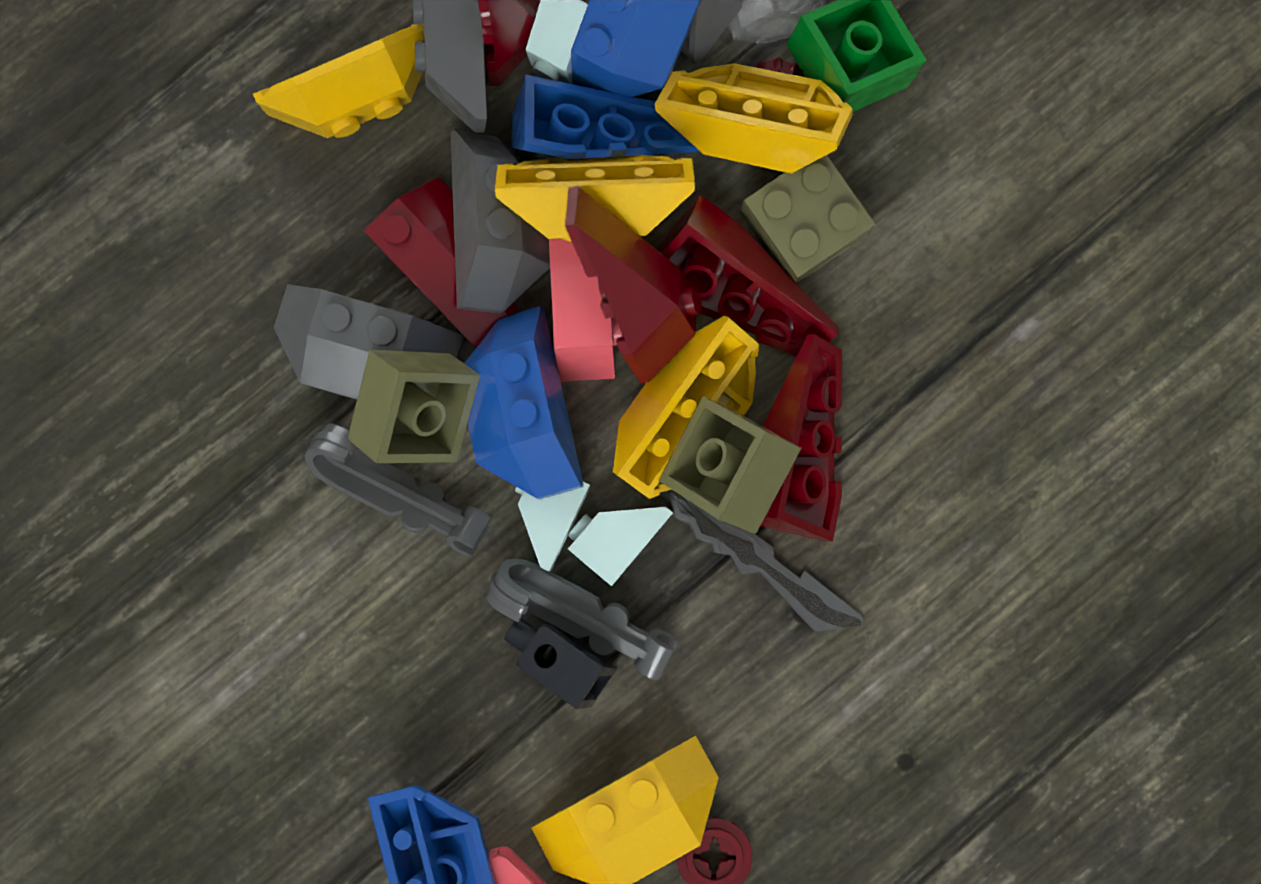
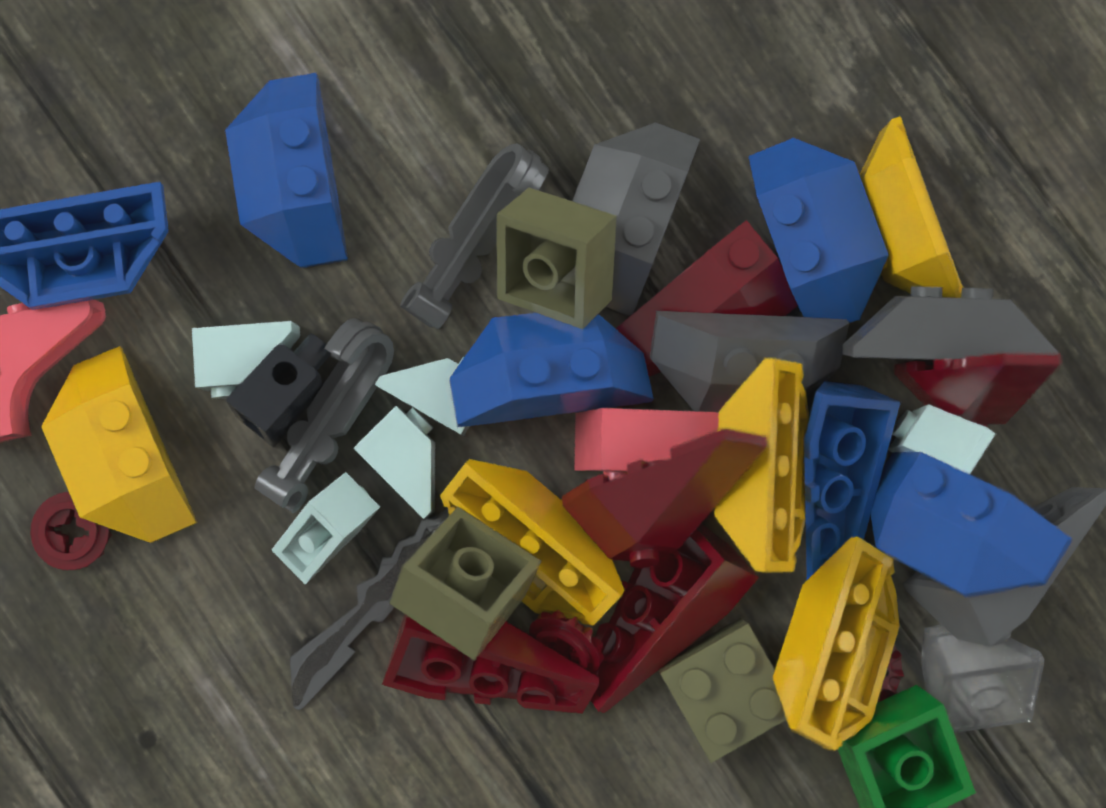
camera: 95 degrees right, 0 degrees up
none -> light aqua slope [192,321,300,399]
none -> blue wedge [225,73,348,268]
none -> light aqua slope [272,472,380,584]
none -> dark red gear [529,610,604,674]
none -> blue wedge [748,138,889,323]

